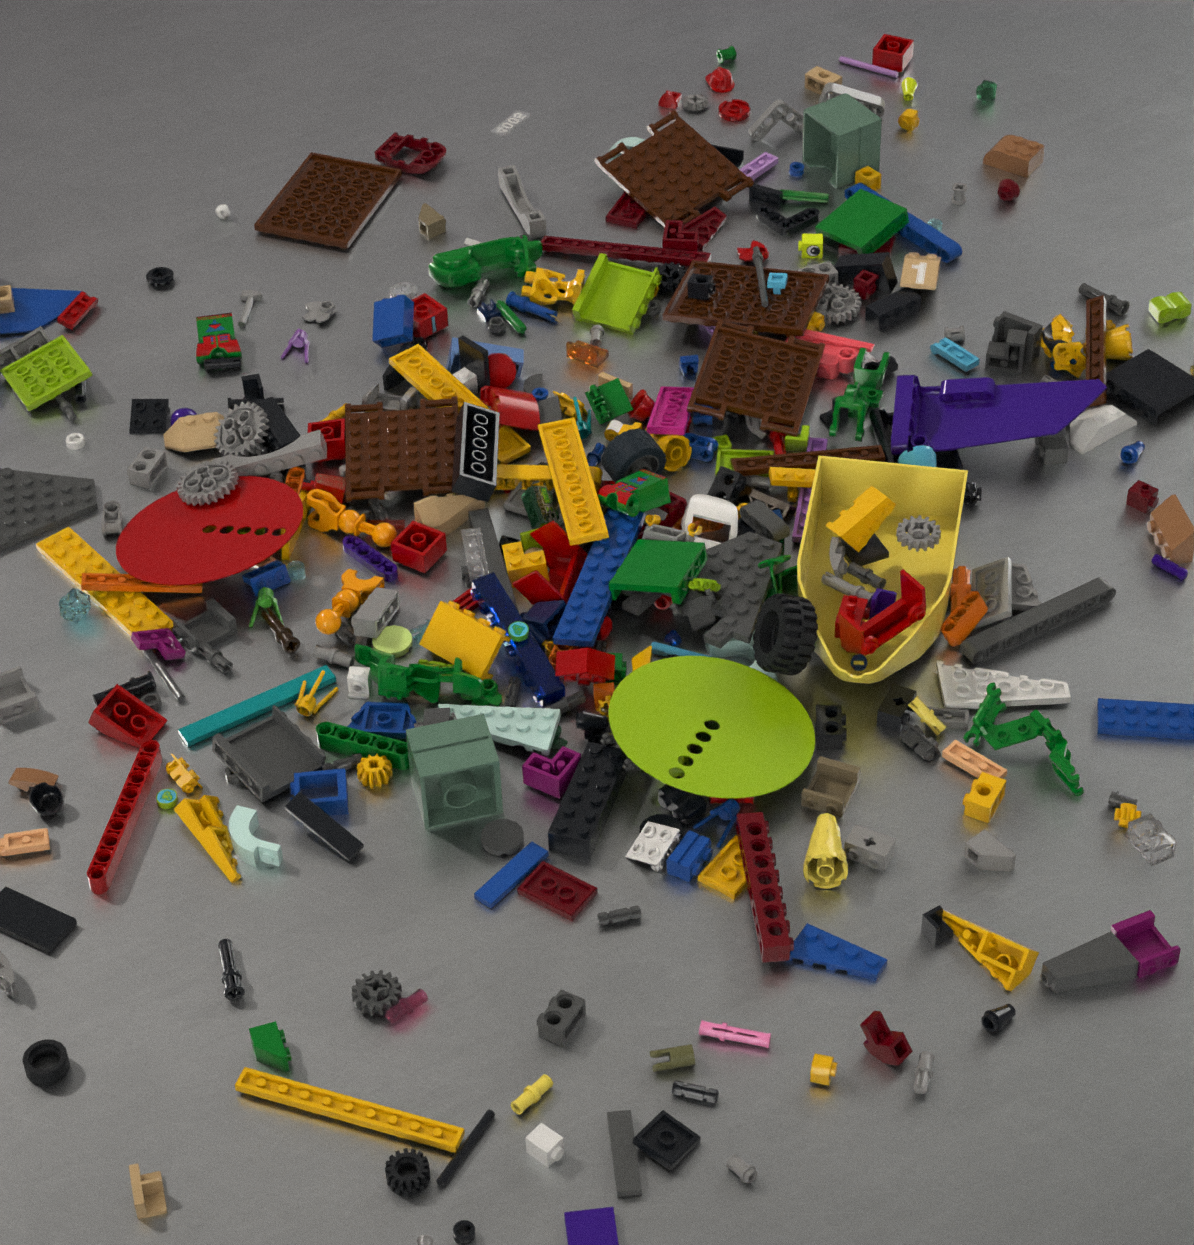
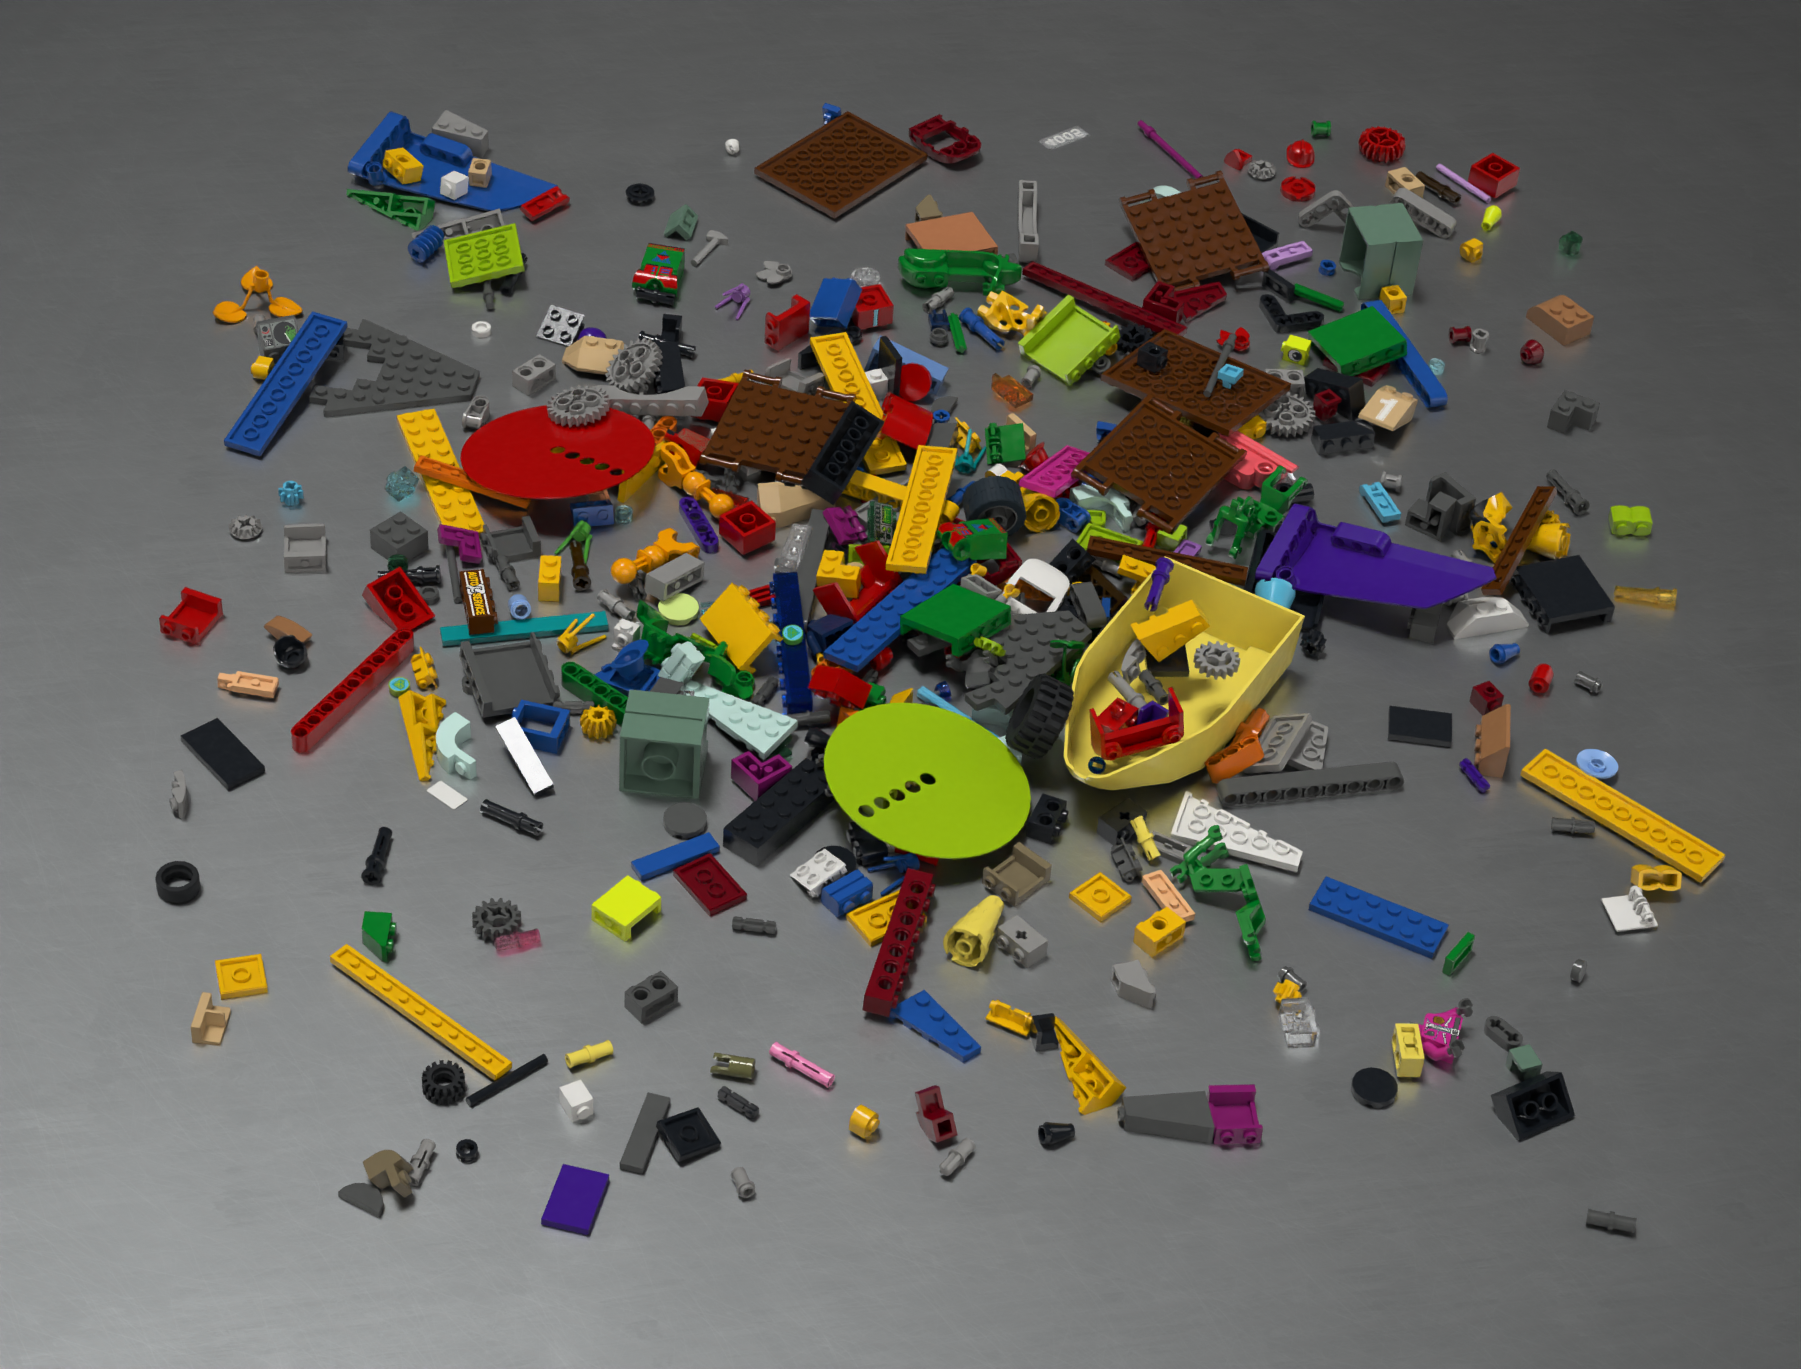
camera: 15 degrees right, 0 degrees up
none -> yellow tile [215,954,268,1000]
none -> dark grey brick [370,511,429,567]
none -> clear green tile [387,554,408,571]
none -> white sticker [427,781,468,809]
none -> reddish brown brick [459,569,498,635]
none -> black pin [480,799,543,836]
none -> light blue brick [508,594,531,619]
none -> yellow brick [538,555,561,602]
none -> neon yellow panel [591,875,661,942]
none -> blue piece [610,639,649,681]
none -> light aqua brick [658,642,705,685]
none -> sand green panel [664,204,698,240]
none -> red panel [764,294,810,351]
none -> blue tile [822,103,841,125]
none -> magenta plate [822,505,868,545]
none -> nougat panel [905,212,998,255]
none -> yellow hinge [985,999,1032,1037]
none -> light aqua arch [1069,485,1133,532]
none -> yellow tile [1069,872,1132,923]
none -> magenta bar [1137,120,1203,179]
none -> dark purple pin [1144,557,1174,612]
none -> red gear [1358,126,1406,163]
none -> black tile [1388,706,1452,747]
none -> dark brown pin [1416,171,1461,204]
none -> dark red bush [1448,326,1472,344]
none -> red brick [1528,664,1554,693]
none -> dark grey brick [1547,390,1600,434]

